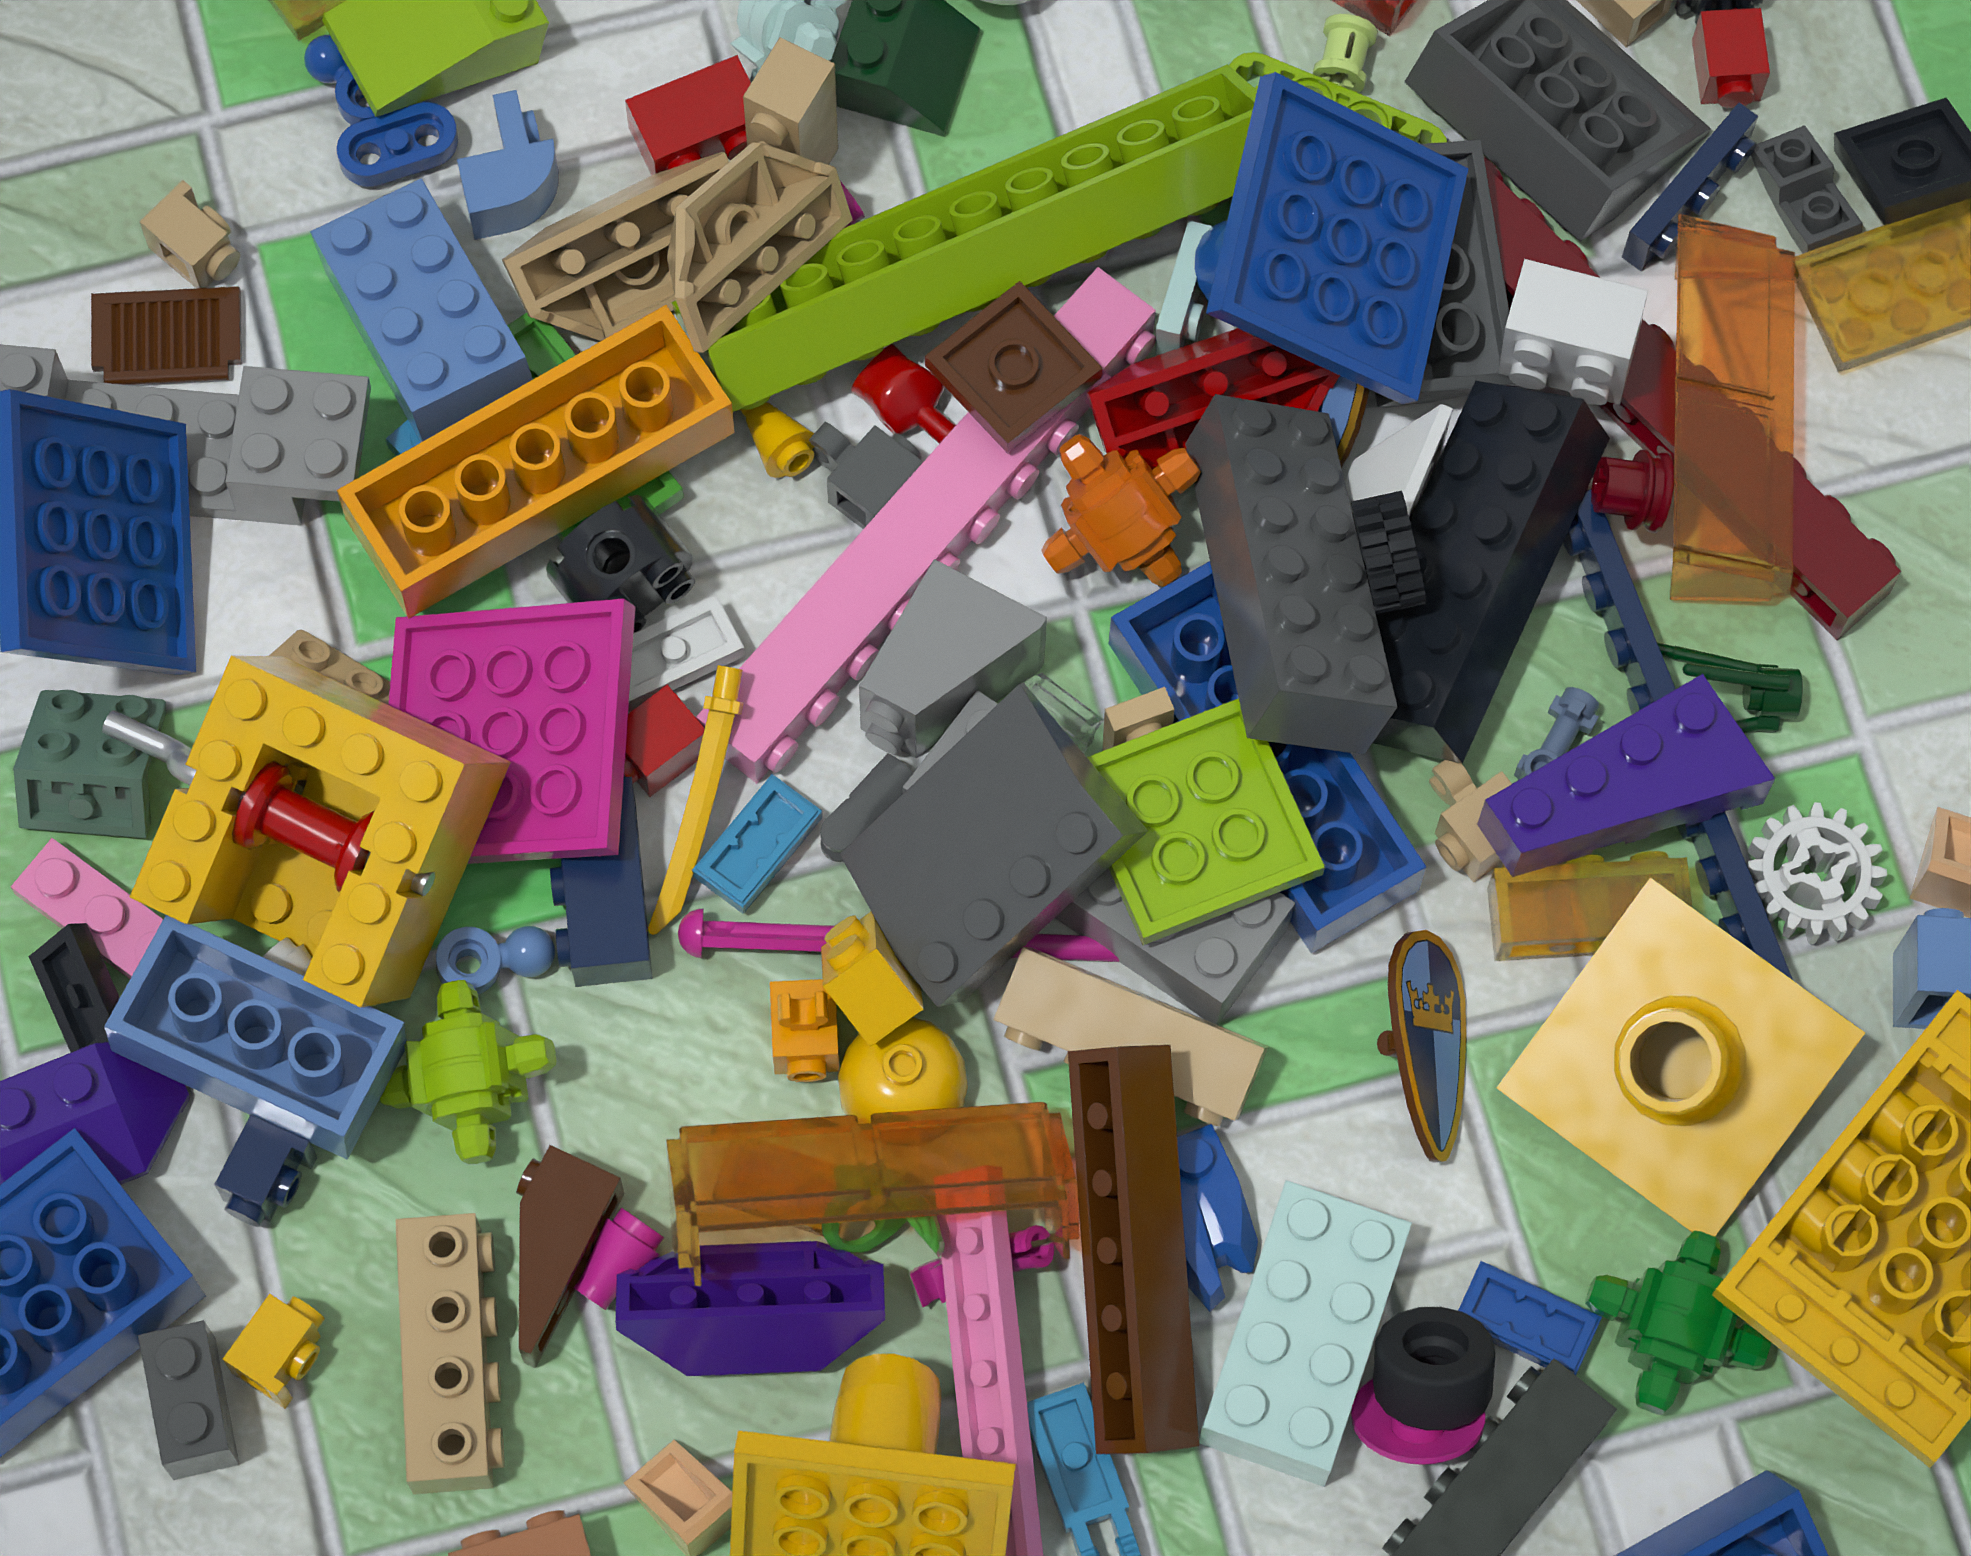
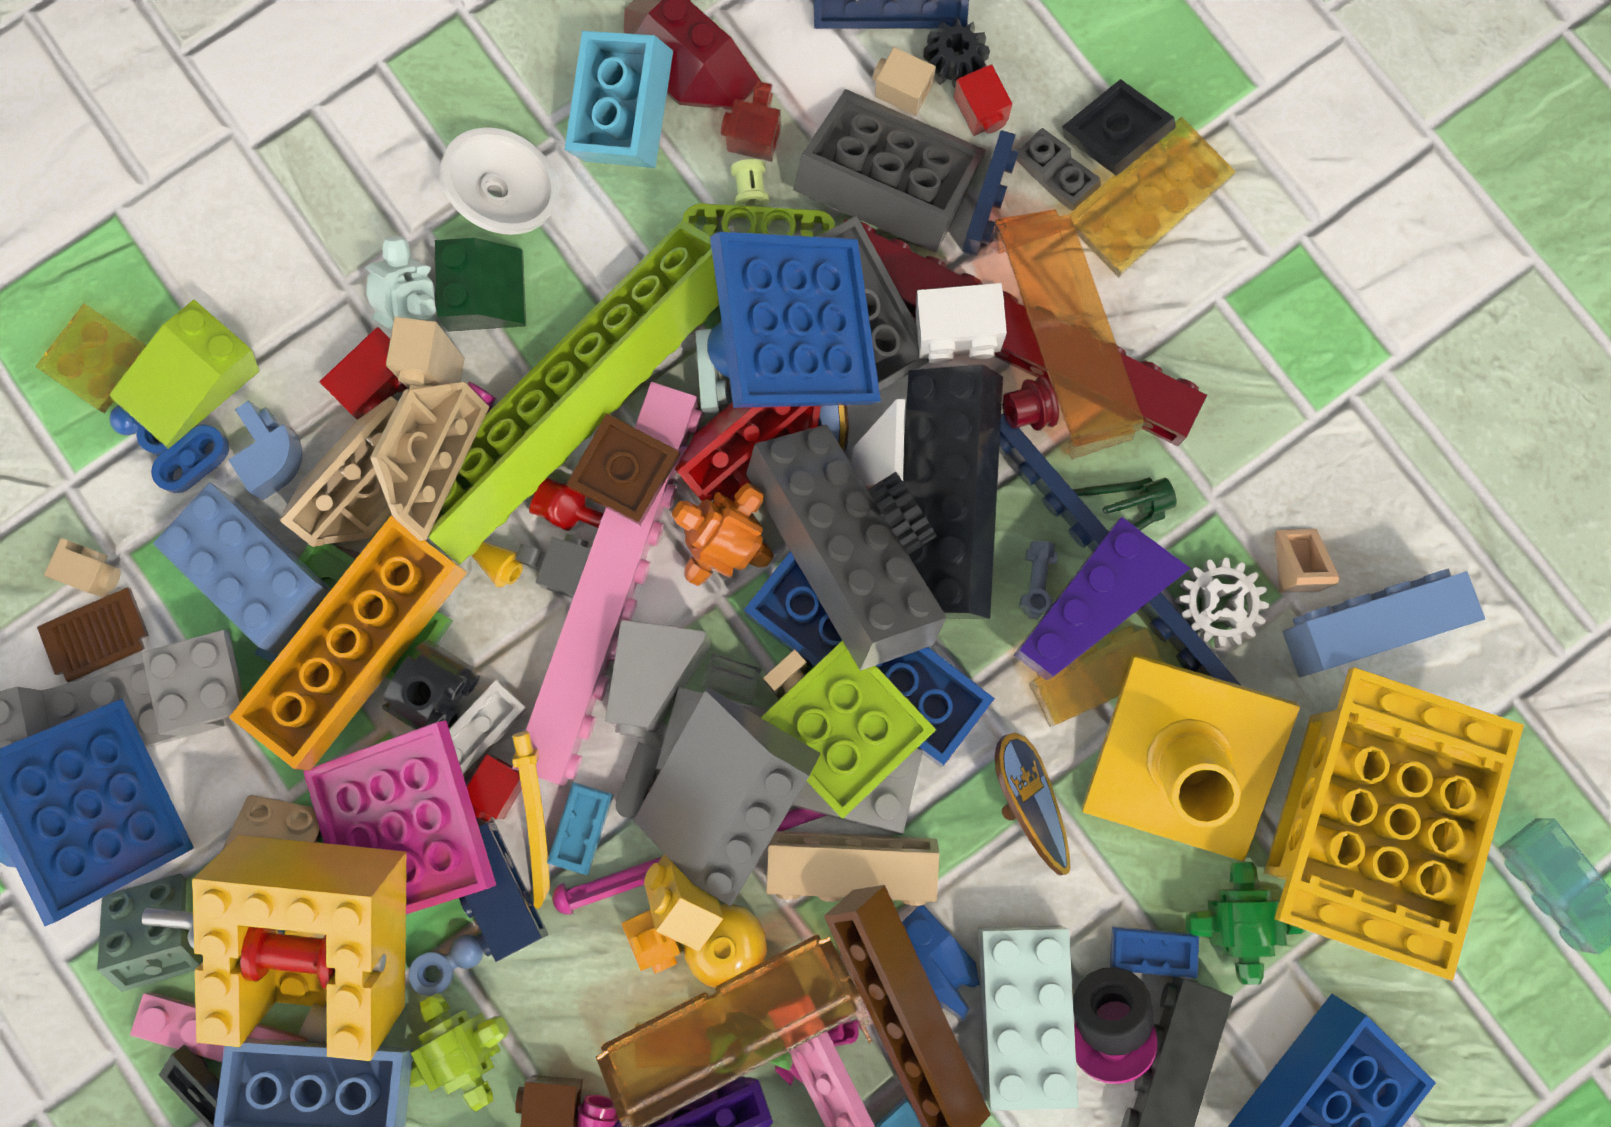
camera: 15 degrees left, 10 degrees up
tan brick [1429,760,1512,883] -> none

